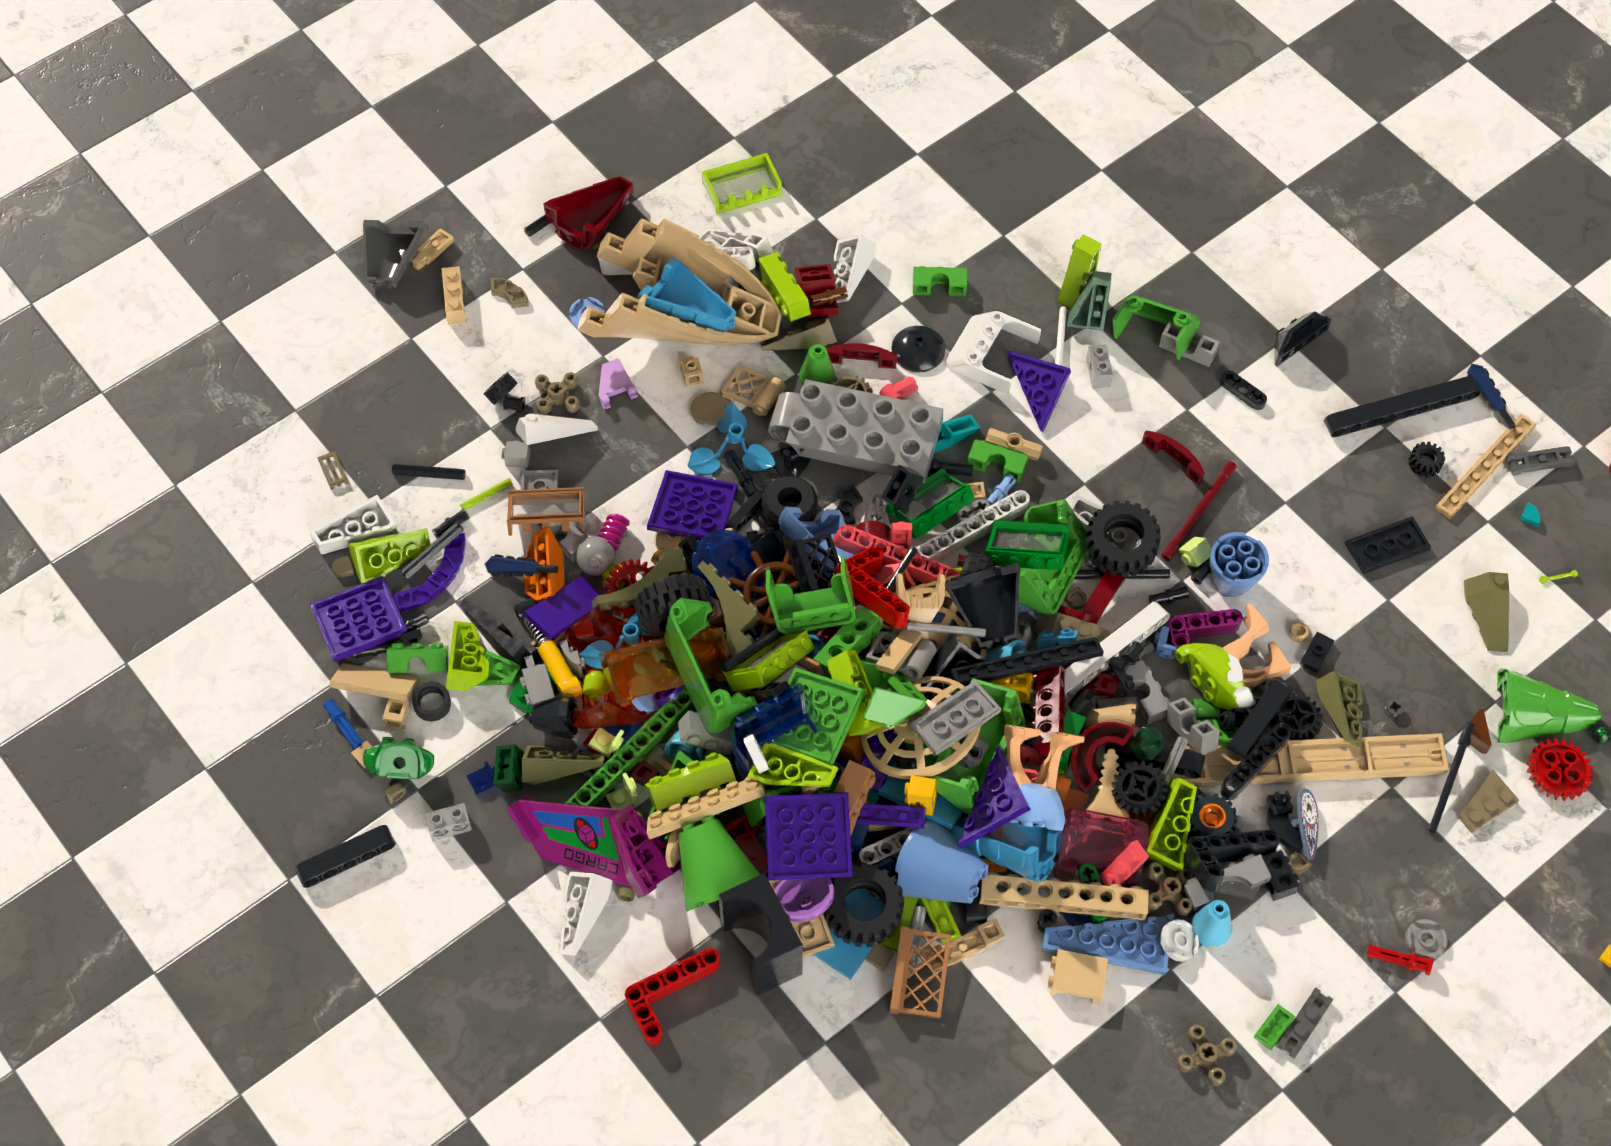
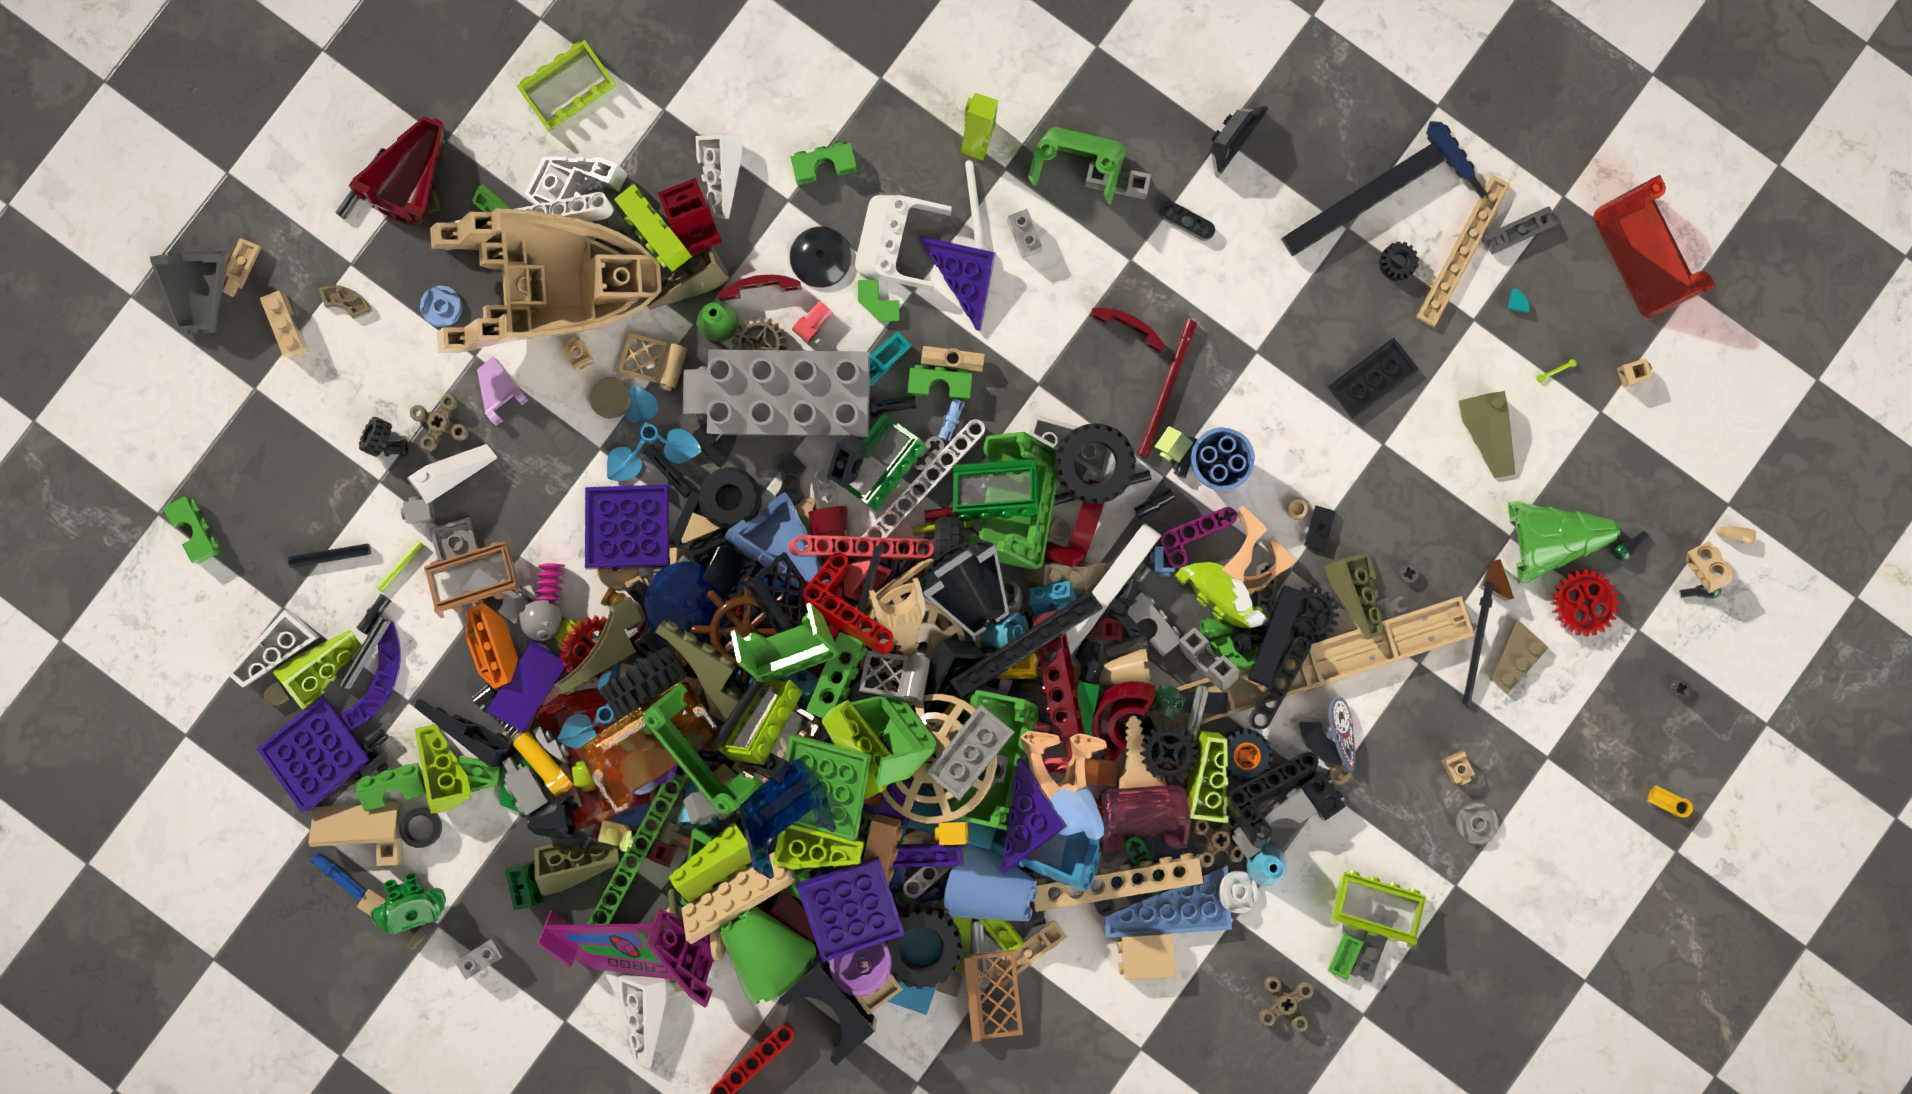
camera: 20 degrees left, 25 degrees up
black beam [295,825,396,888] -> none
dark tan tile [317,451,348,490] -> none
clear blue bracket [467,761,495,795] -> none
dark blue sword [484,554,559,577] -> none
yellowish green bracket [606,773,638,809] -> none
dark azure cone [637,257,737,332] -> none
white beam [743,734,769,773] -> none
reddish brown pin [810,286,848,307] -> none
tan tile [876,628,922,675] -> none
coral plate [891,521,912,558] -> none
light grey bar [906,622,986,637] -> none
tan tile [965,482,986,502] -> none
sand green wedge [1067,271,1112,331] -> none
coral plate [1099,840,1149,886] -> none
black tile [1266,791,1294,815] -> none
red pin [1367,944,1433,976] -> none
none -> bright green arch [163,496,220,564]
none -> tan slope [681,513,723,545]
none -> bright green tile [858,280,899,322]
none -> window [1329,870,1427,948]
none -> tan brick [1441,751,1475,785]

